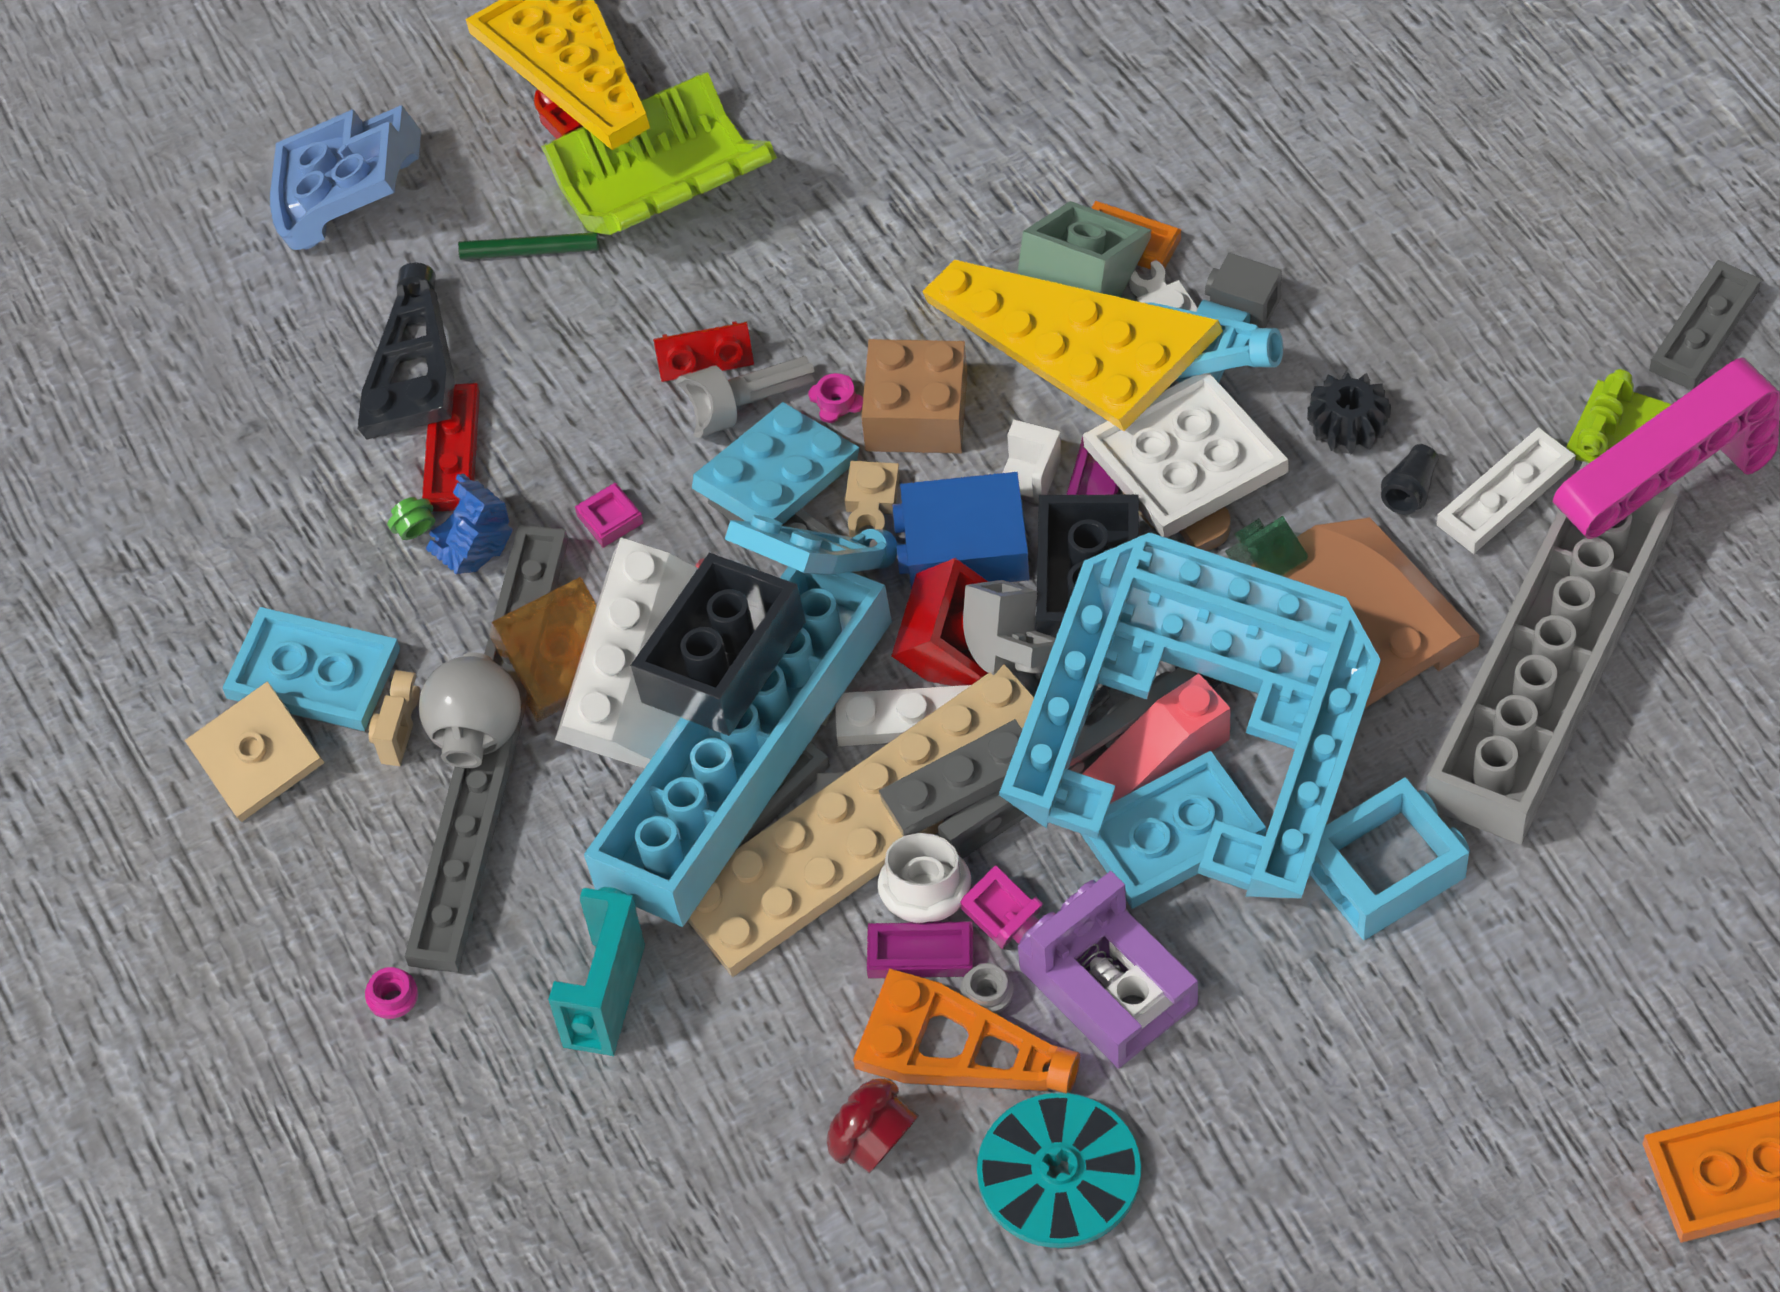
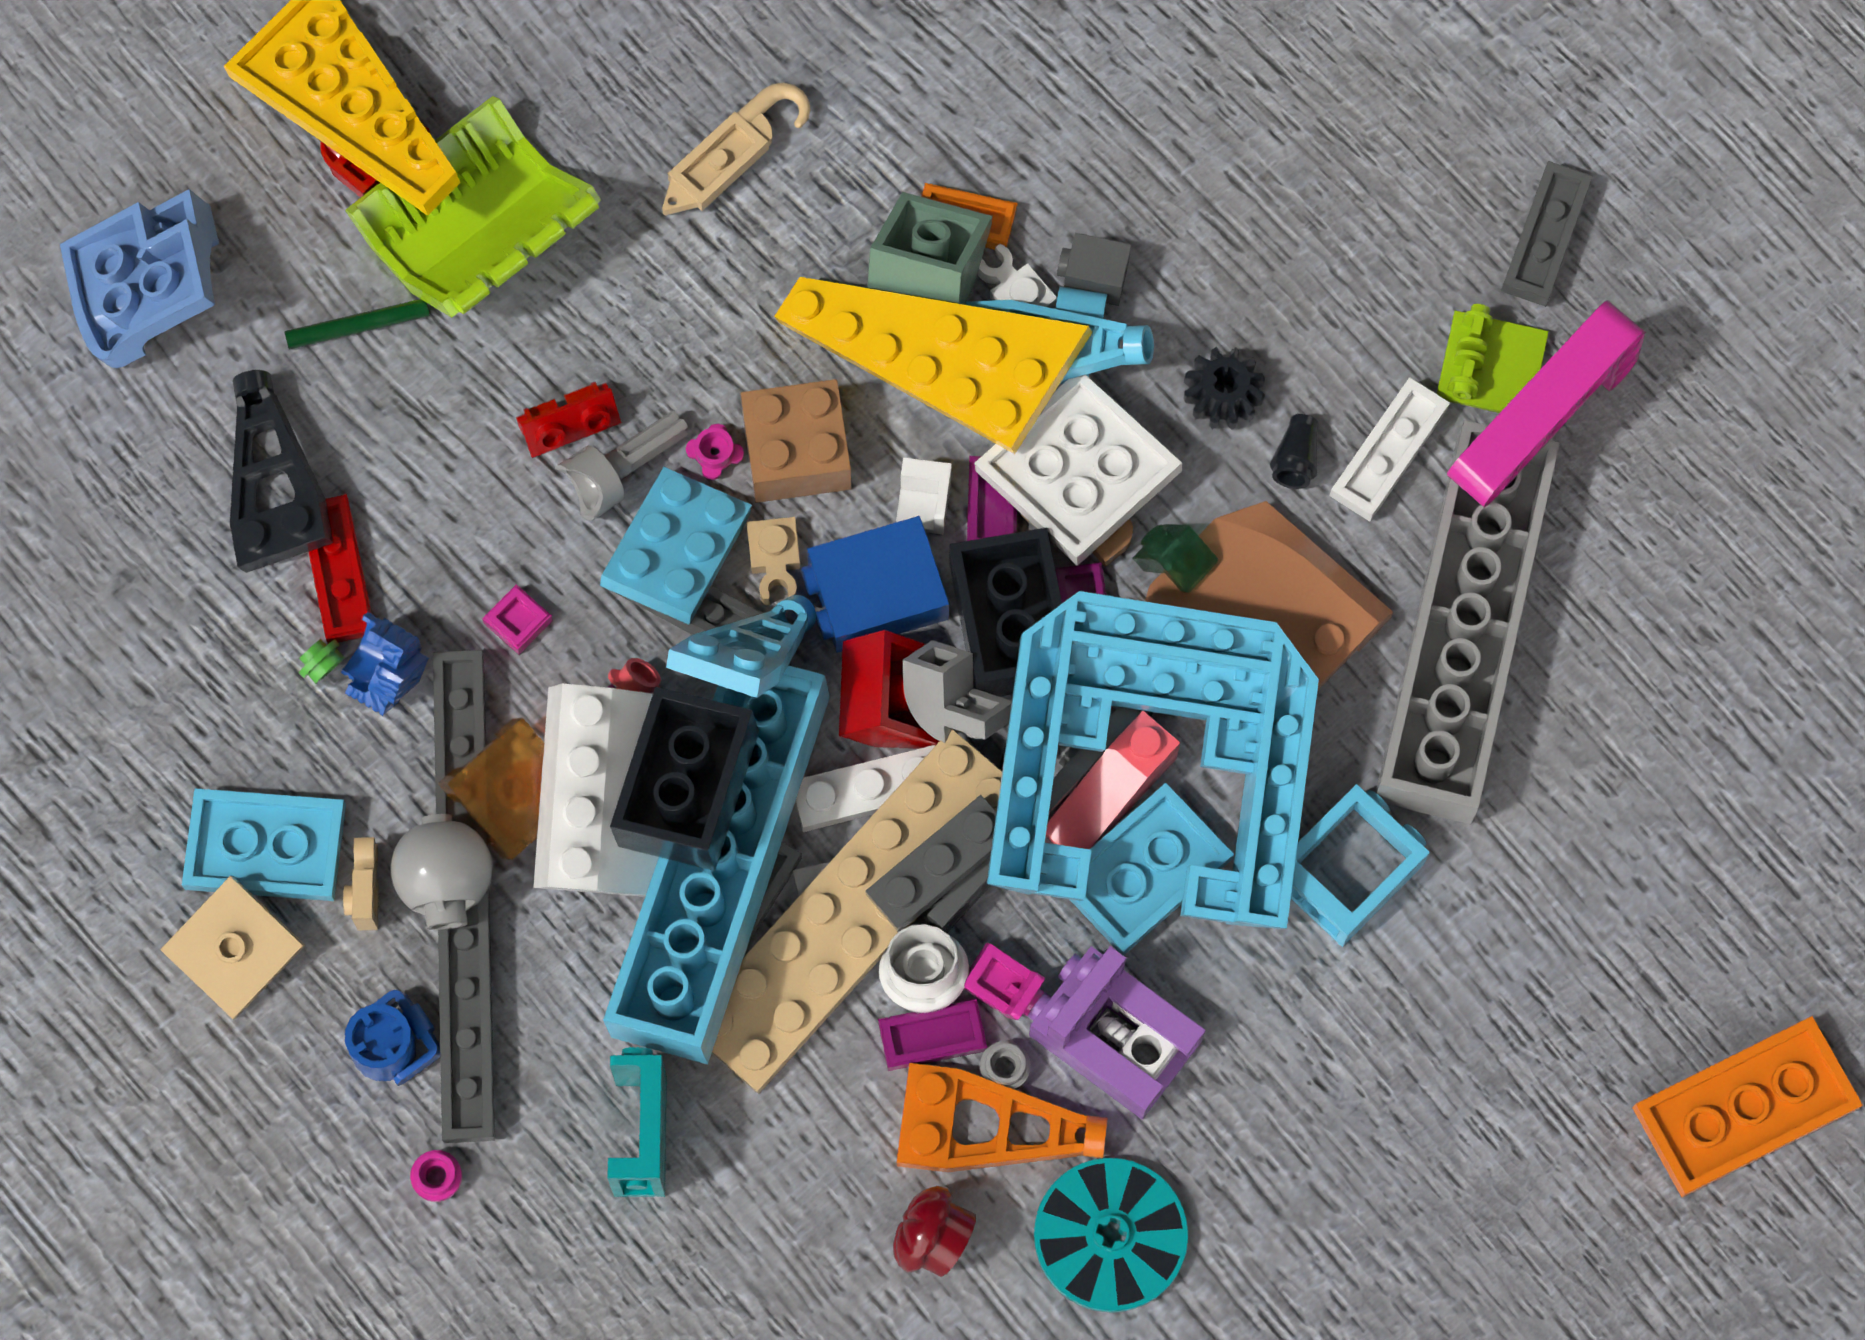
camera: 20 degrees left, 15 degrees up
none -> blue piece [345,990,440,1086]
none -> tan plate [662,82,811,215]

